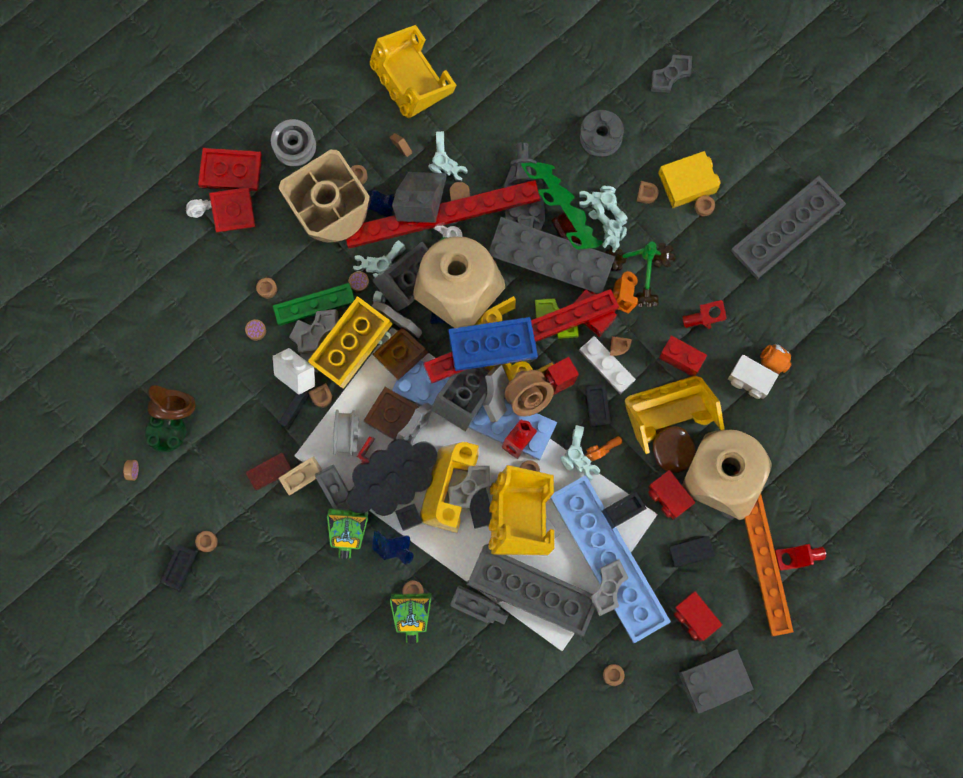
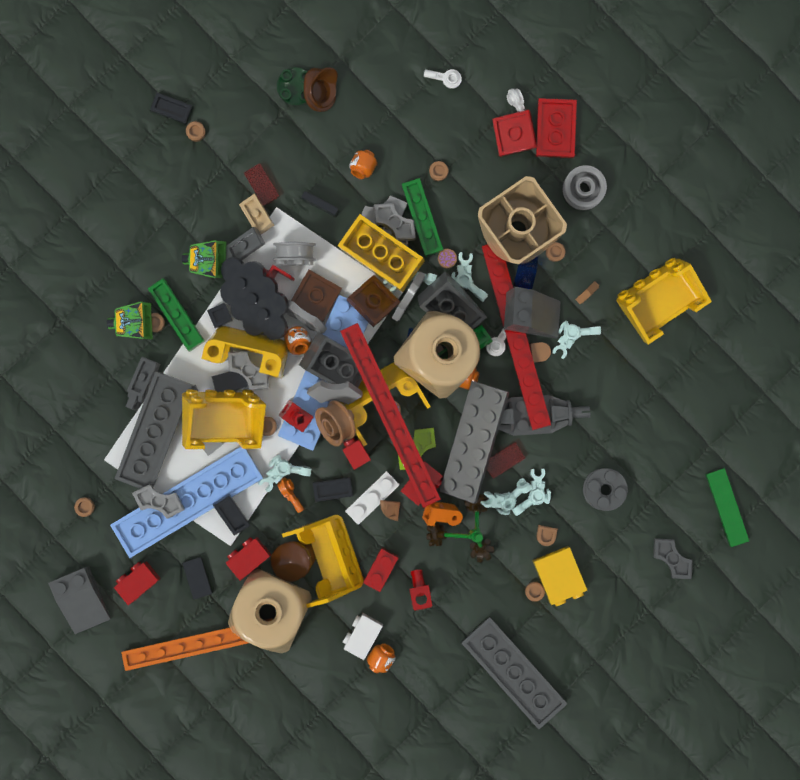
camera: 85 degrees right, 10 degrees up
medium nougat tile [123,460,139,481] -> none
medium nougat tile [245,320,266,341] -> none
white brick [273,348,315,395] -> none
medium nougat tile [308,383,332,408] -> none
clear blue bracket [372,531,414,564] -> none
blue plate [448,317,538,371] -> none
green piece [521,163,603,250] -> none
red bracket [775,544,826,571] -> none
none -> green tile [148,278,205,352]
none -> orange head [284,326,311,355]
none -> orange head [349,150,377,179]
none -> white plate [424,69,462,89]
none -> green tile [705,468,749,547]

